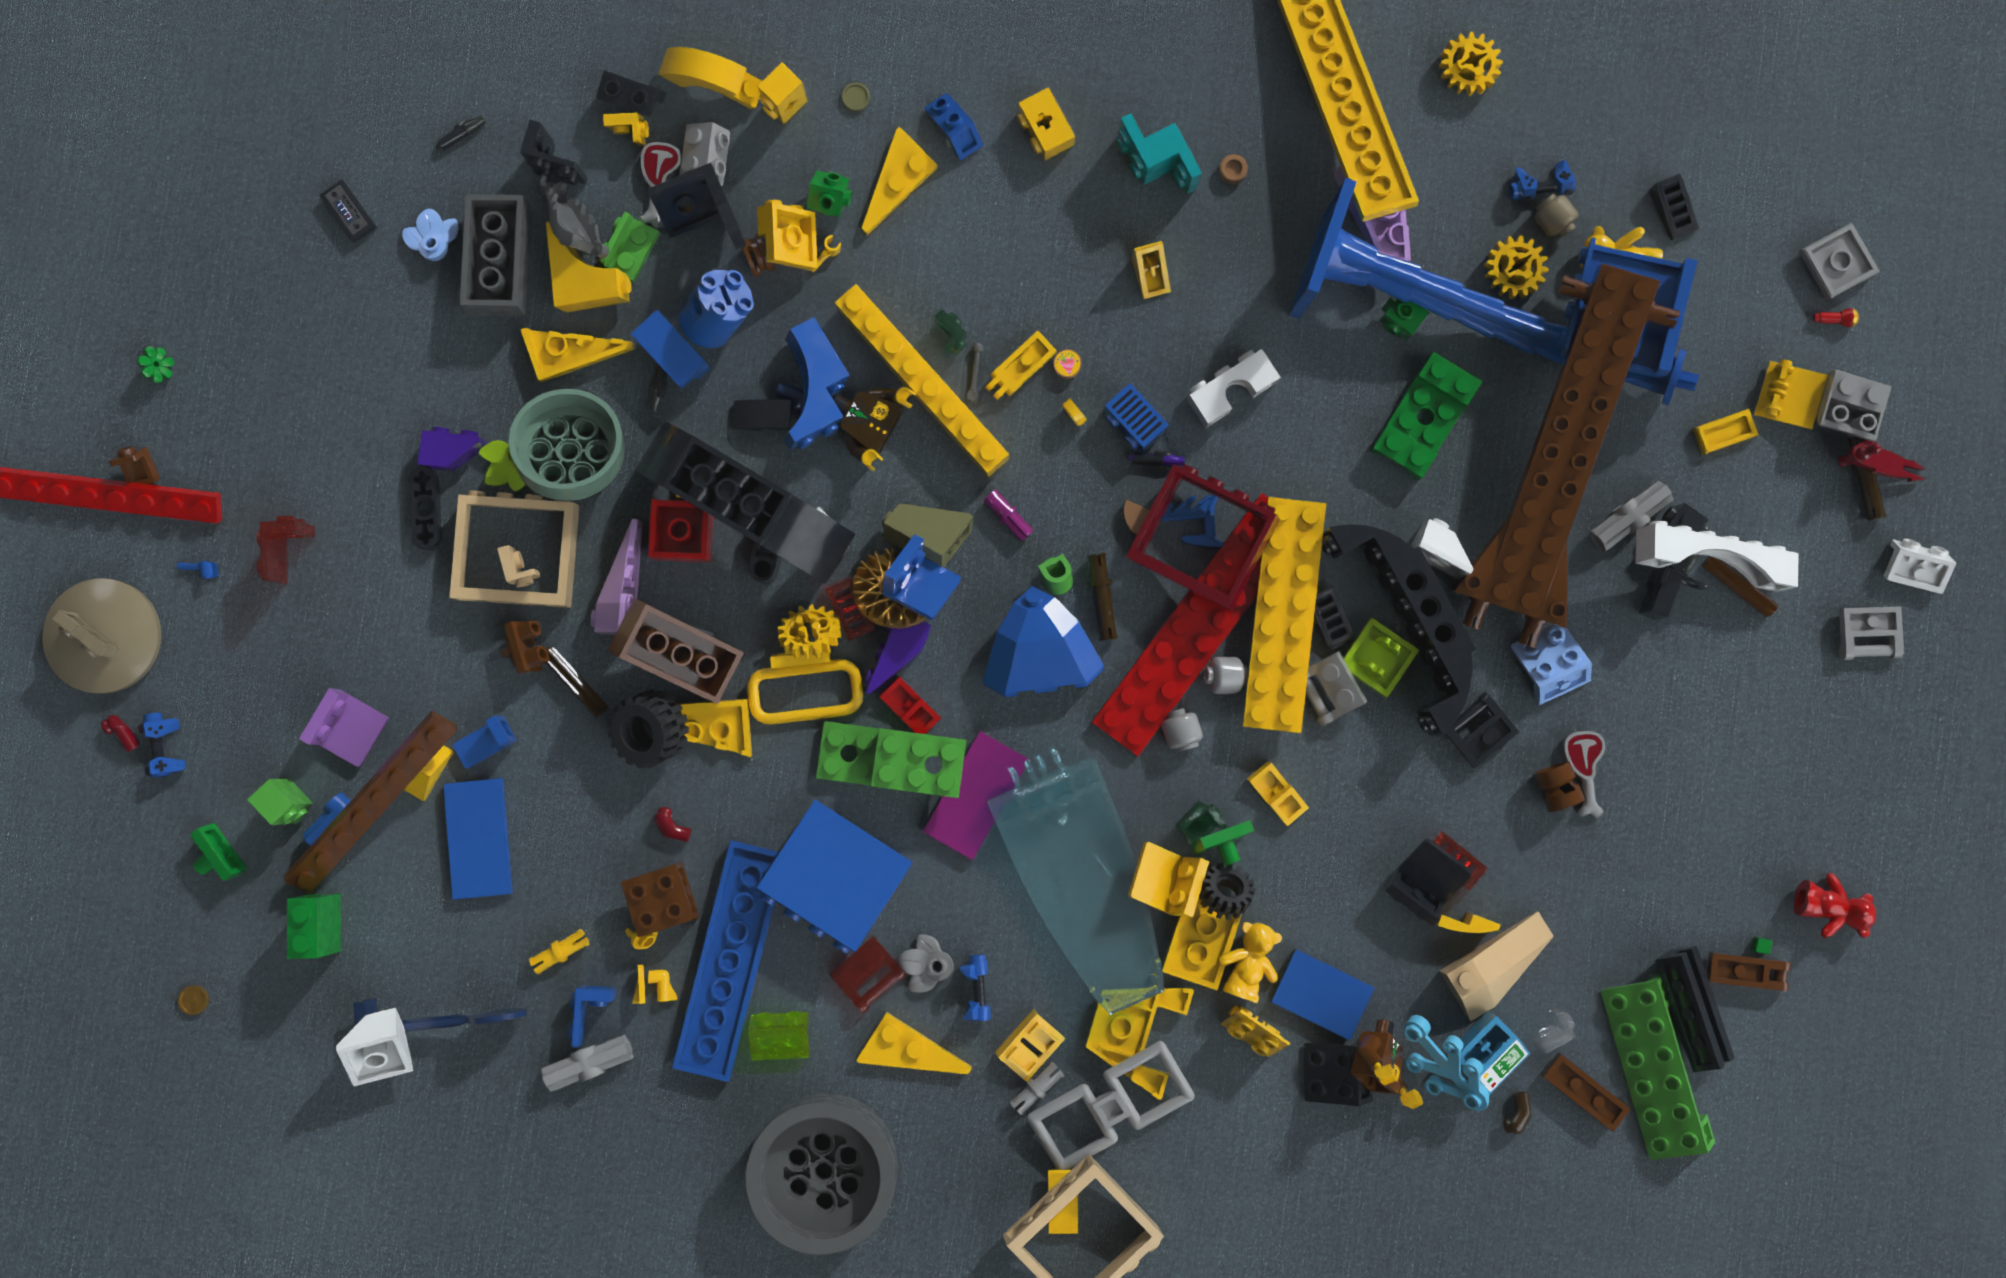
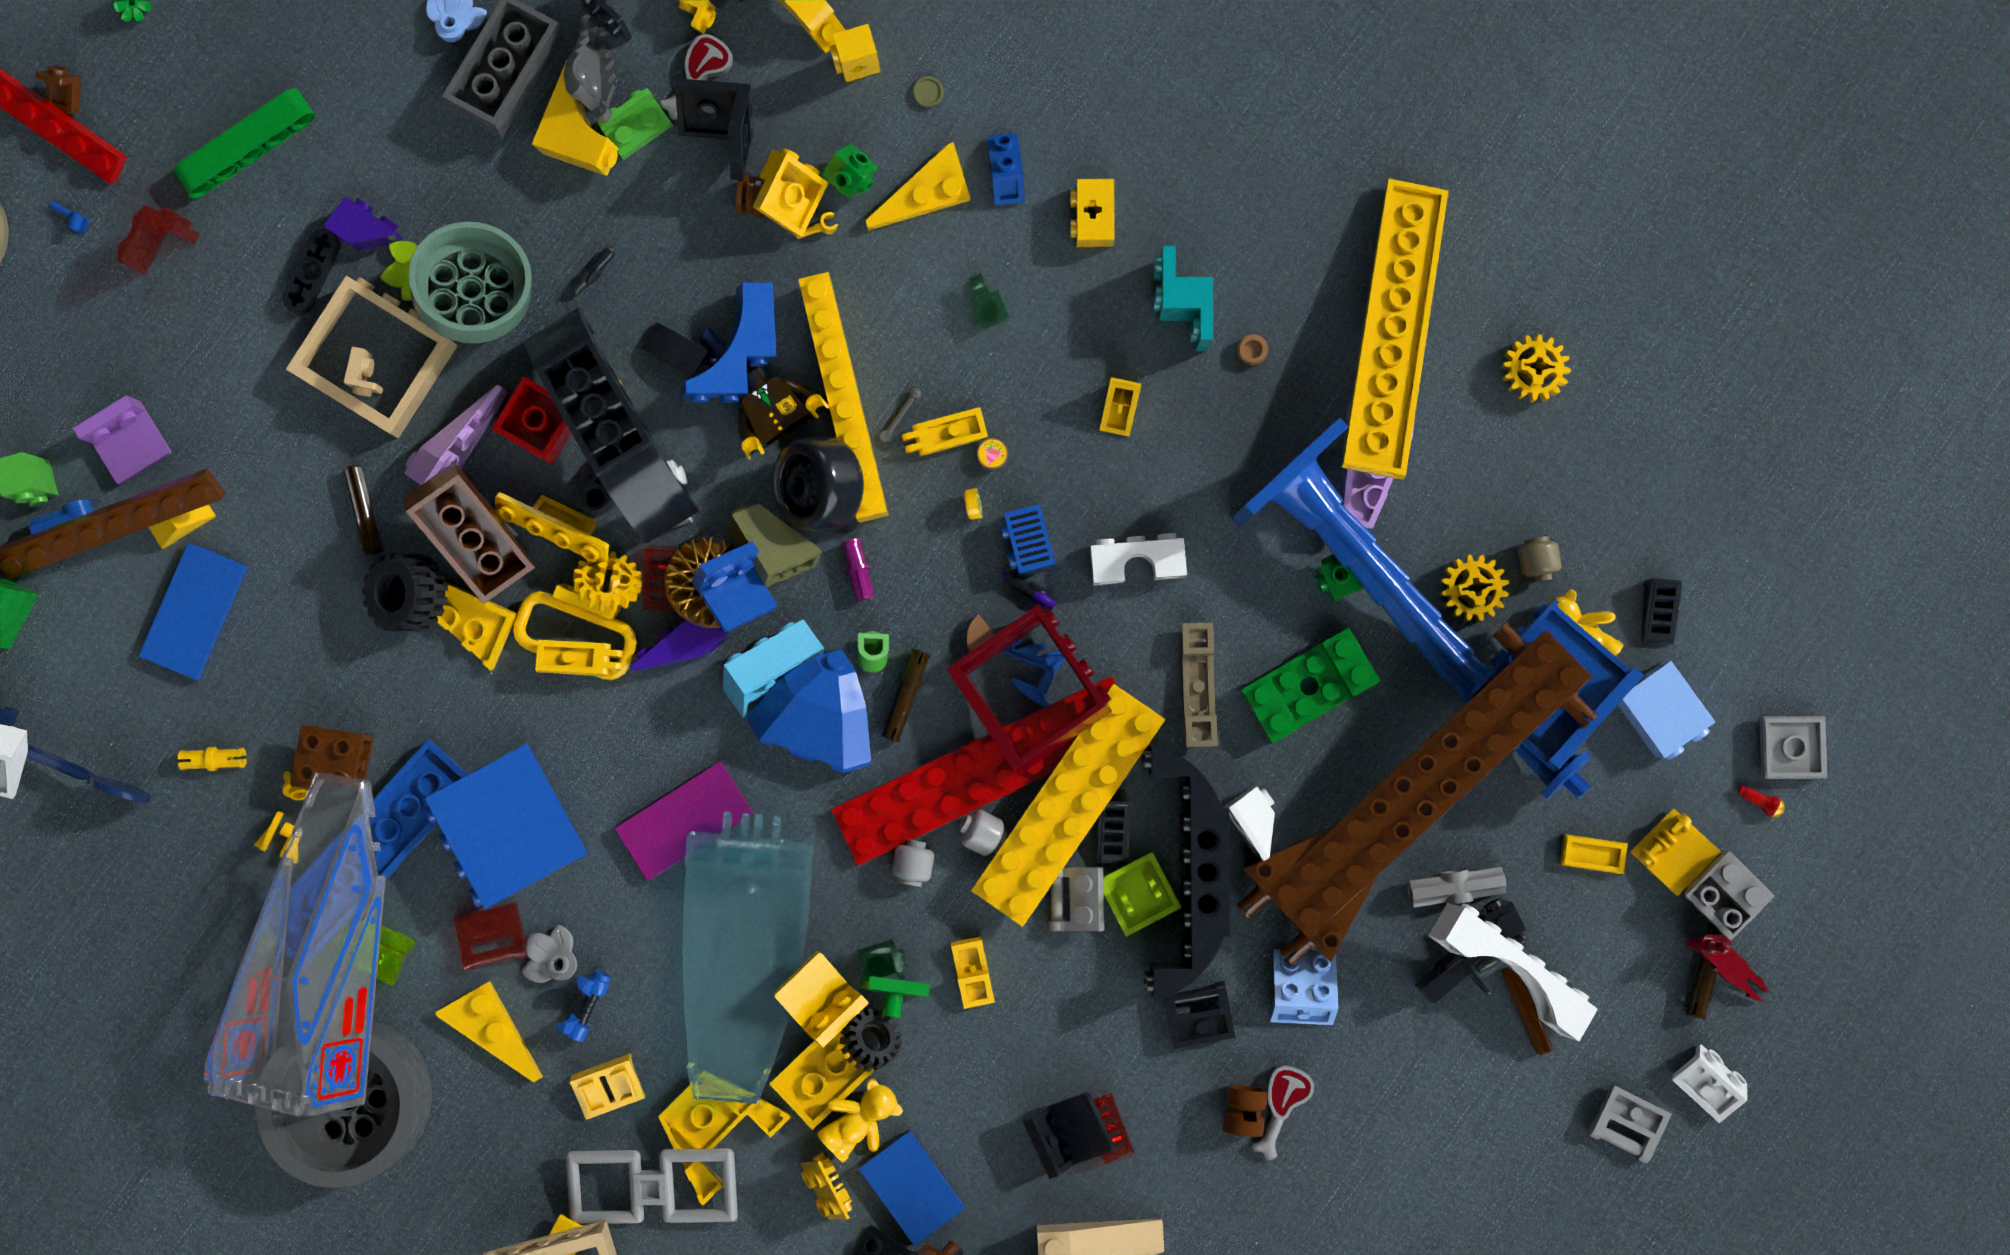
camera: 30 degrees right, 0 degrees up
blue bracket [453,715,518,768] -> none
reddish brown hips [500,621,550,674] -> none
yellow wing [520,328,635,383] -> none
light grey piece [541,1034,634,1092] -> none
blue bracket [568,985,616,1048] -> none
blue piece [631,310,711,389] -> none
dark red arm [654,807,692,842] -> none
blue cylinder [679,270,754,348] -> none
light grey bracket [680,122,730,186] -> none
bright green bracket [816,721,967,798] -> none
red slope [878,675,941,734] -> none
clear green bracket [934,309,967,358] -> none
light grey pin [1010,1062,1065,1116] -> none
yellow slope [1435,912,1501,933] -> none
blue piece [1509,160,1576,201] -> none
none -> green beam [172,88,316,199]
none -> clear windscreen [203,773,386,1117]
none -> yellow bracket [495,492,609,564]
none -> yellow hinge [535,640,623,676]
none -> medium azure wedge [723,619,824,718]
none -> black wheel [773,436,864,532]
none -> clear green plate [969,273,1010,331]
none -> dark tan slope [1182,623,1218,748]
none -> light blue brick [1618,661,1715,760]

